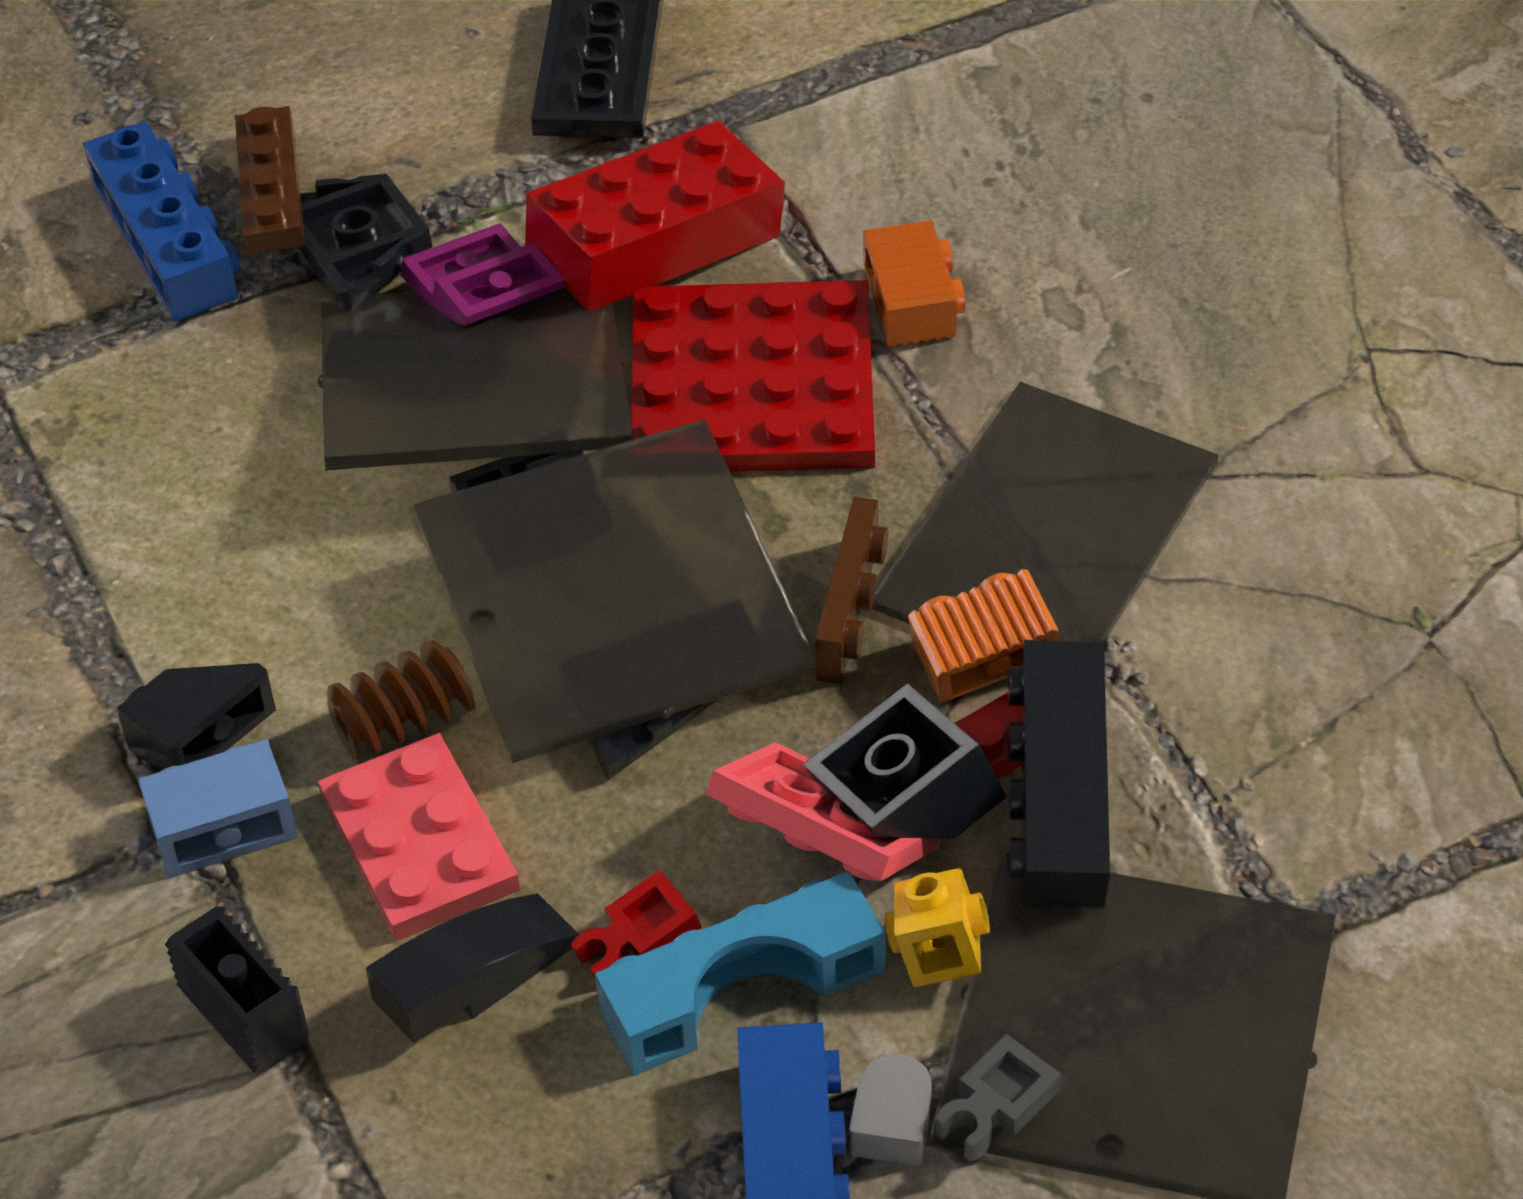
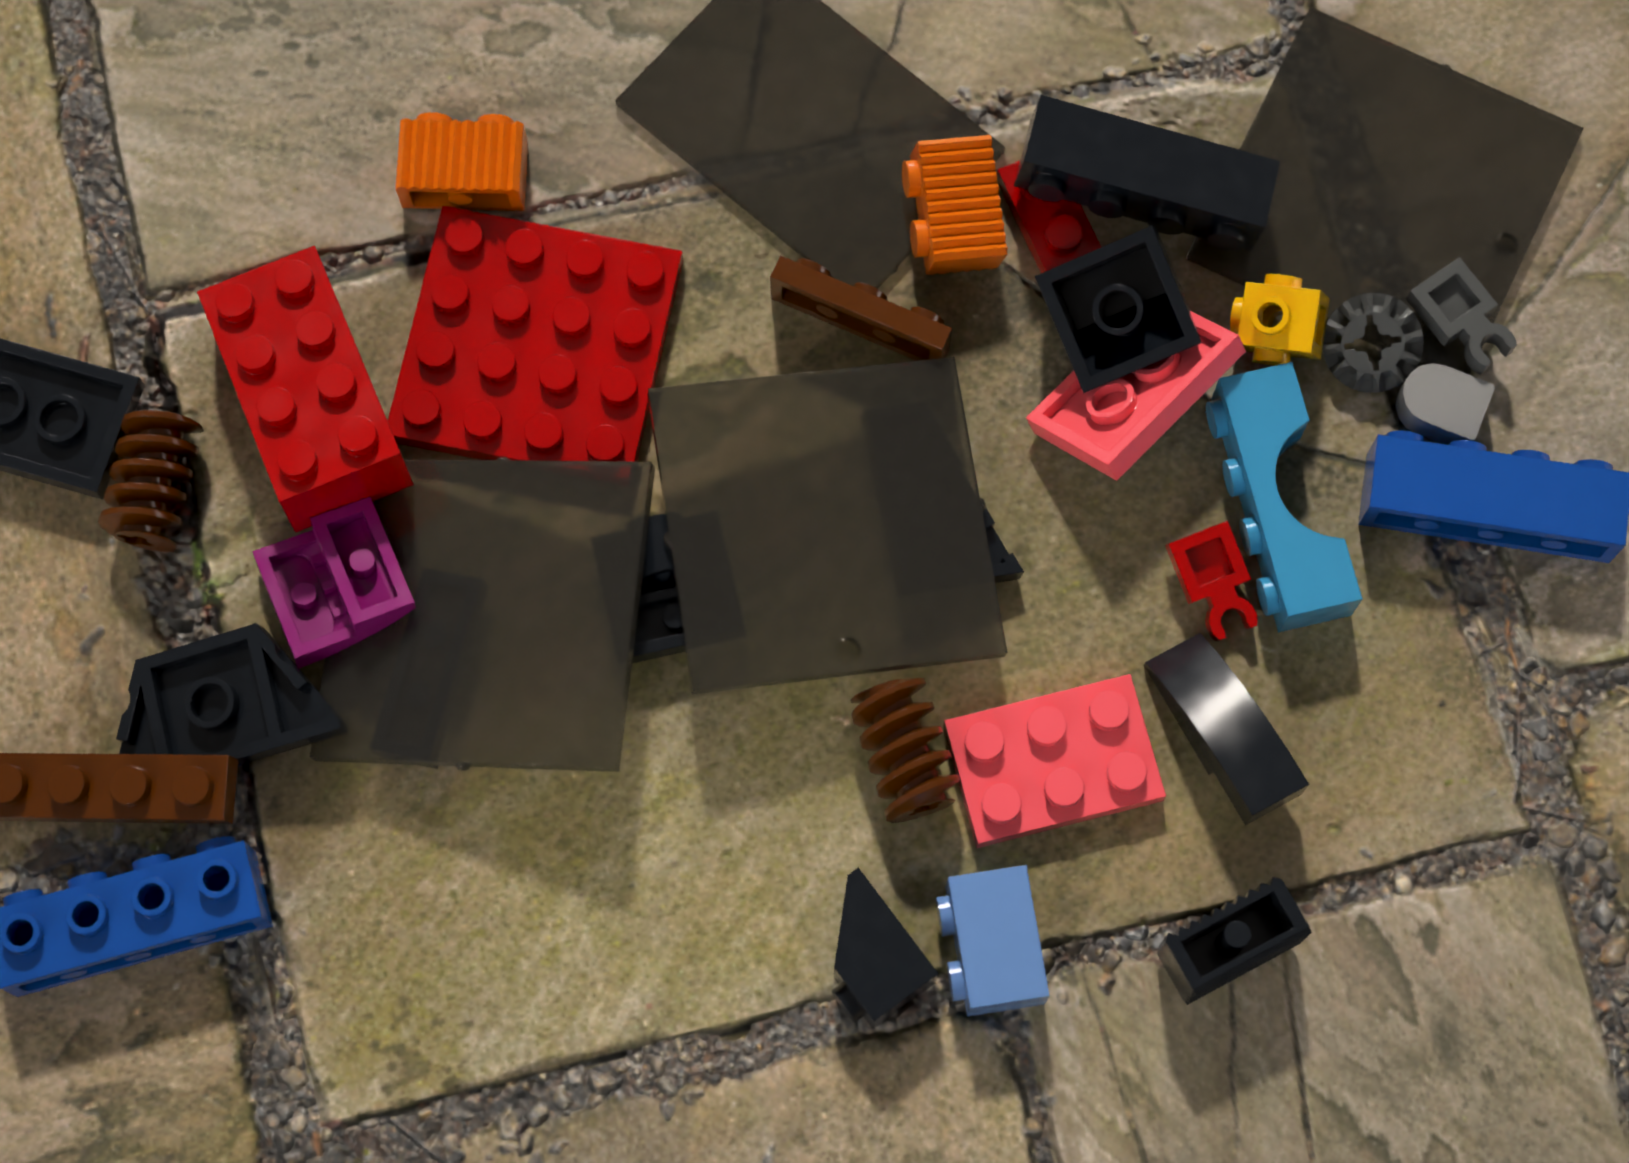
camera: 80 degrees left, 25 degrees up
none -> reddish brown piece [98,410,204,552]
none -> dark grey gear [1322,293,1424,393]

